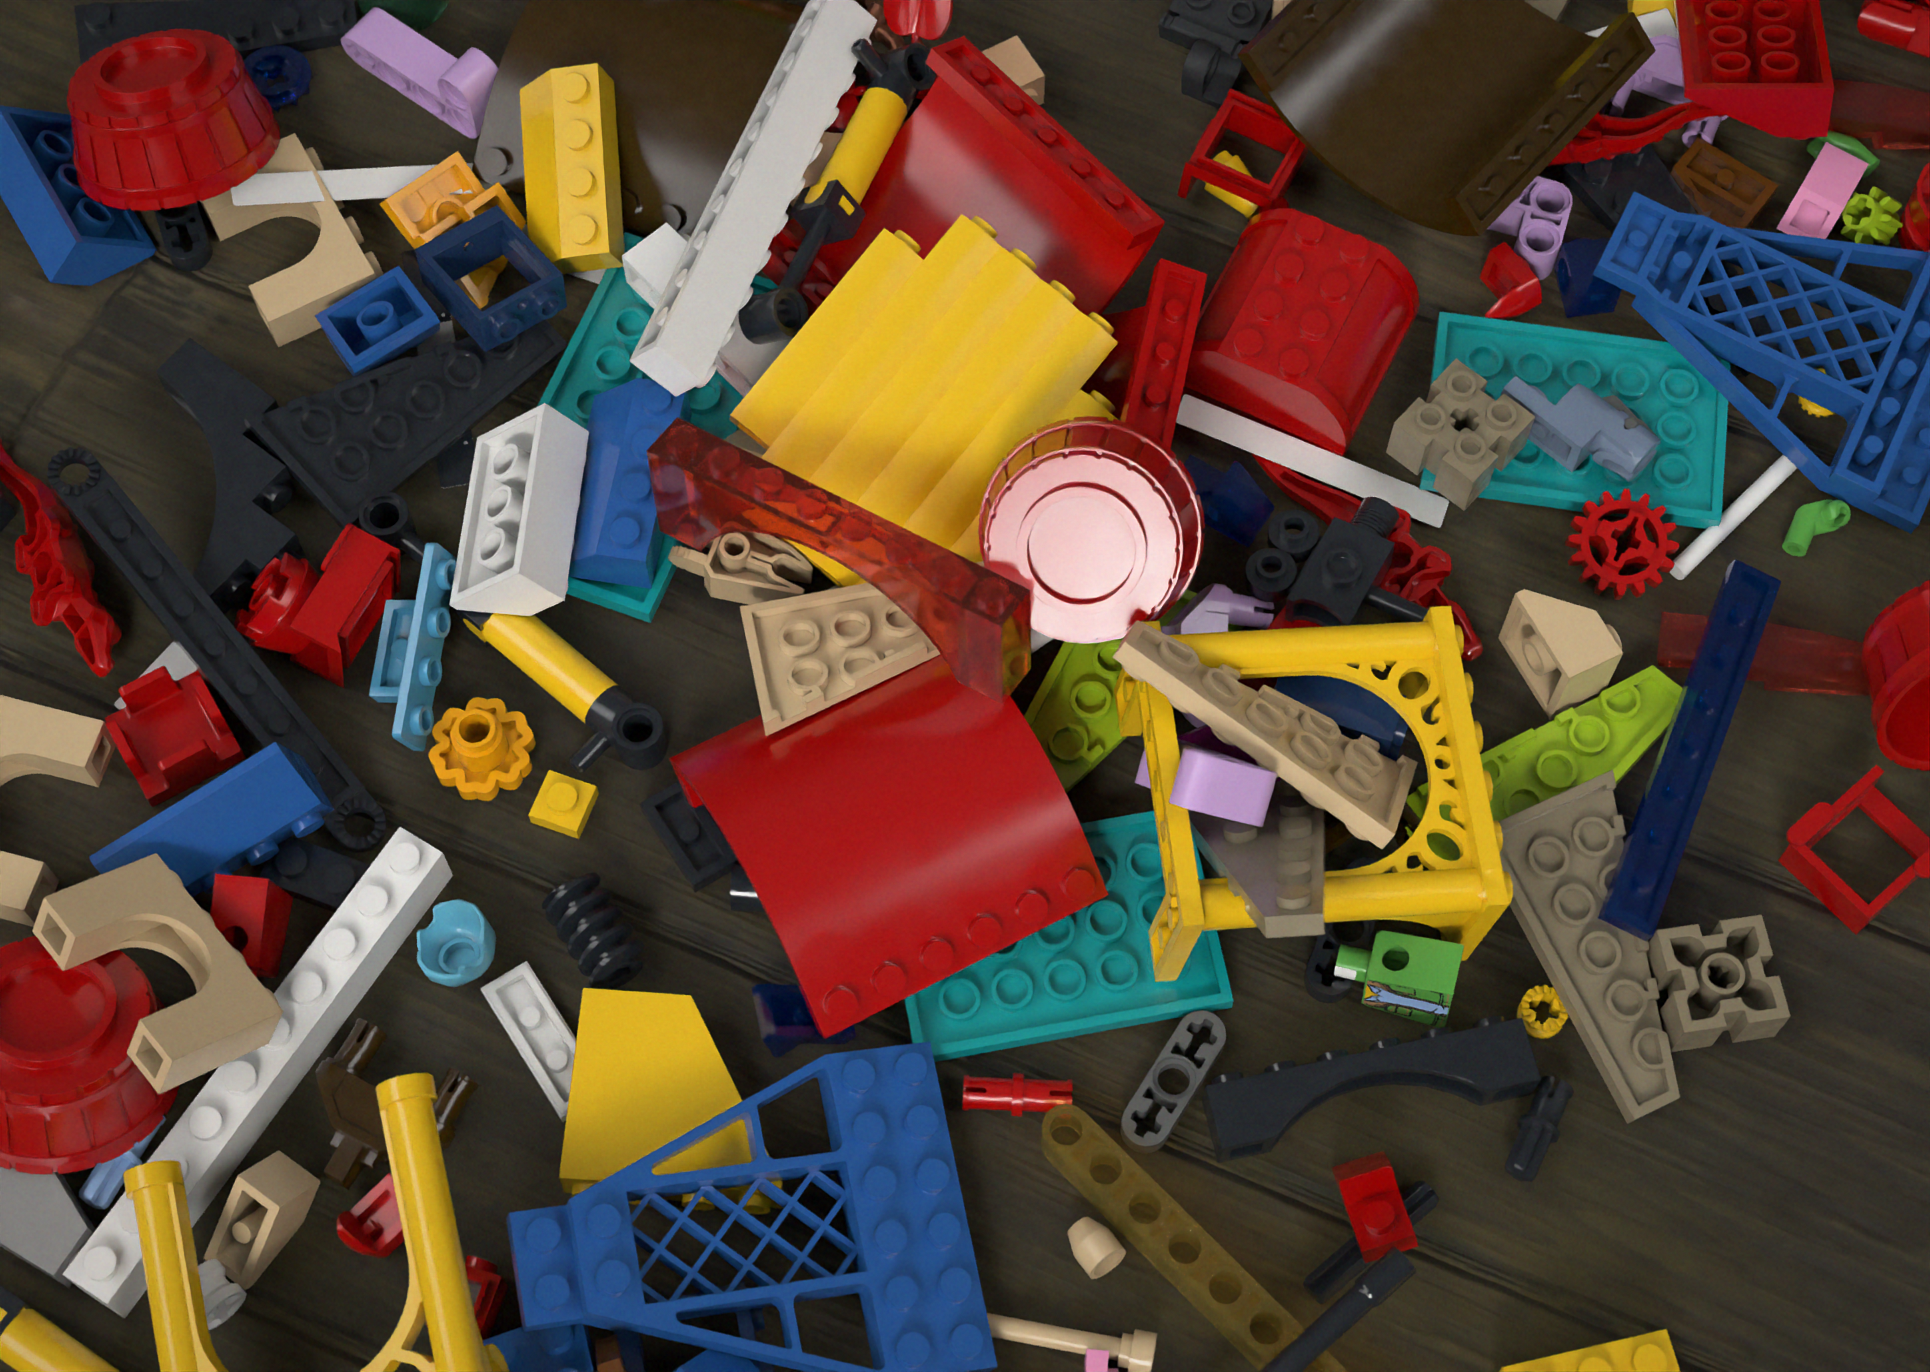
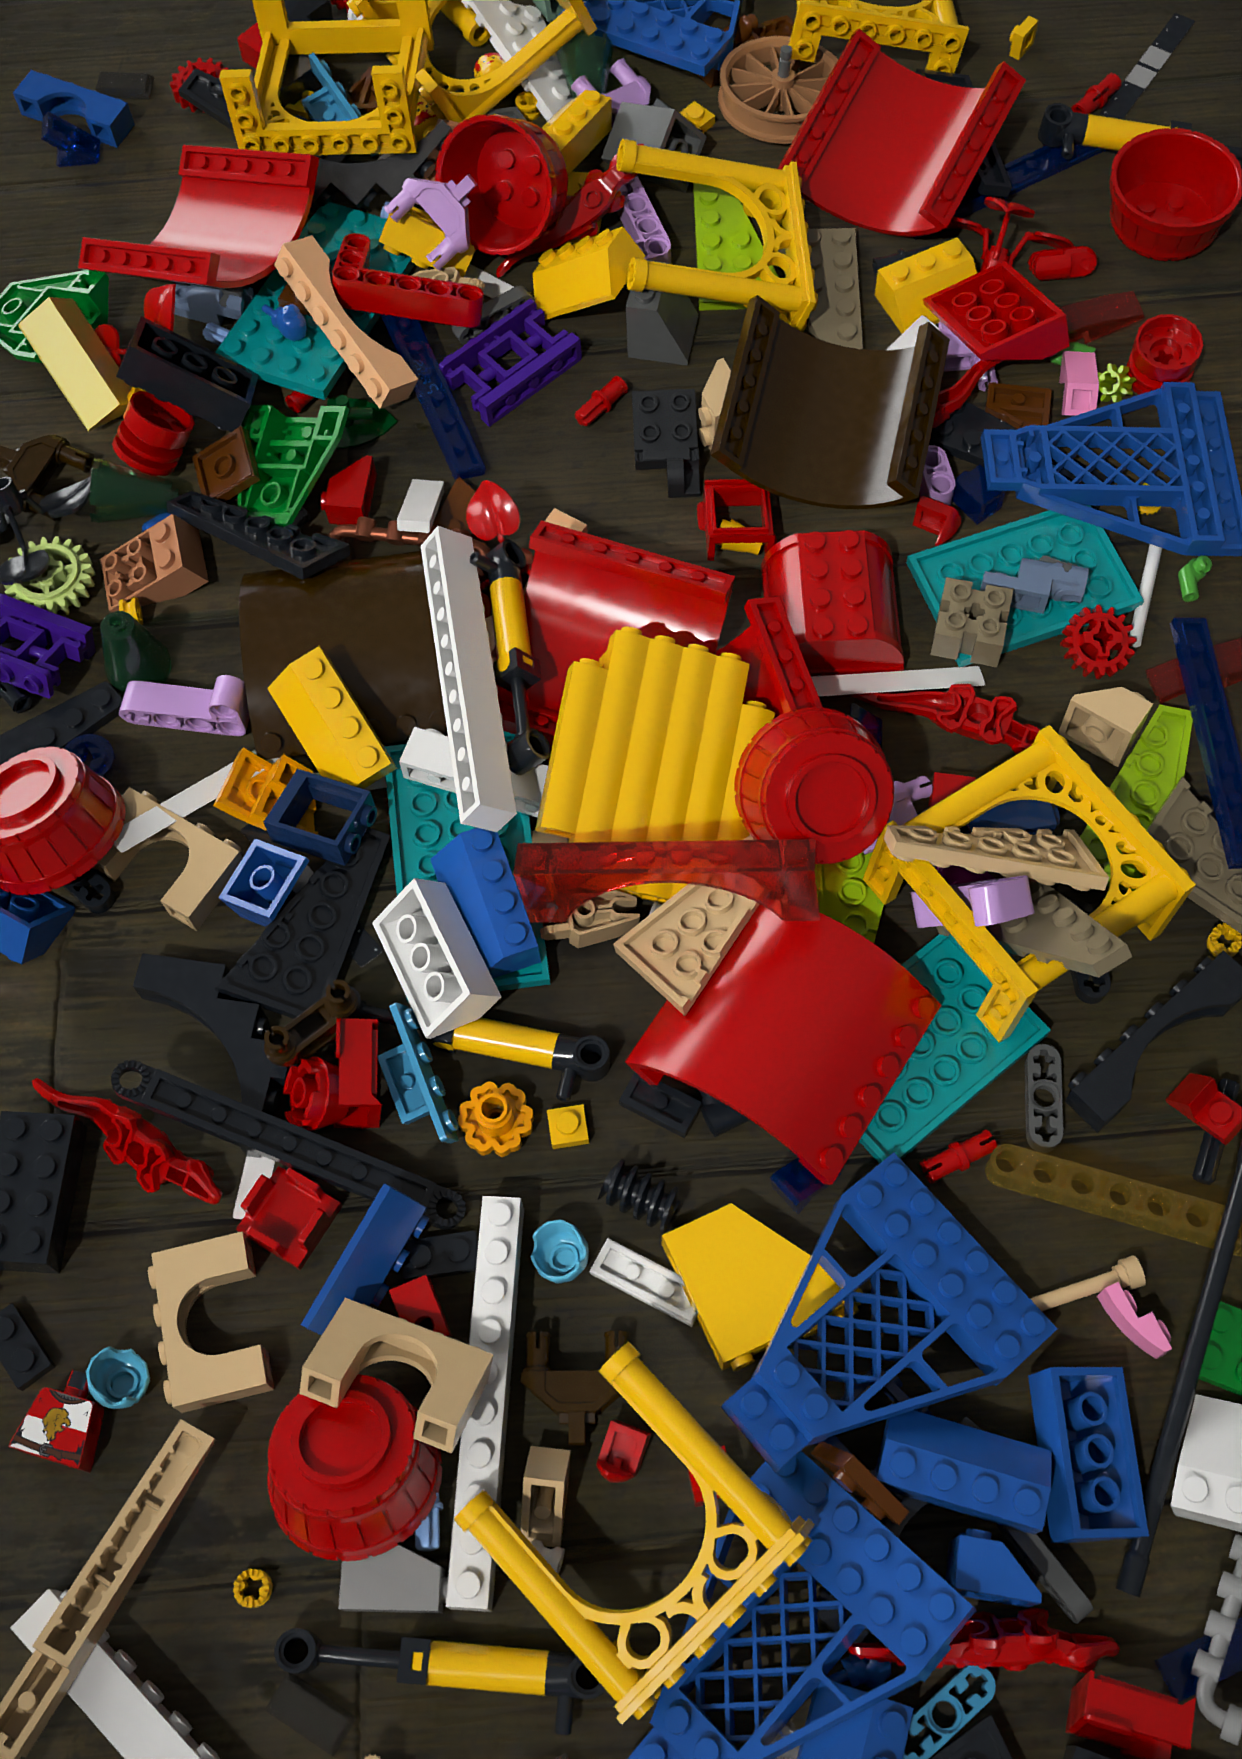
camera: 25 degrees left, 0 degrees up
tan hose [1067,1217,1126,1279] -> none
black piece [1245,497,1429,627] -> none
bright green torso [1334,930,1464,1028] -> none
none -> dark brown connector [264,980,359,1067]

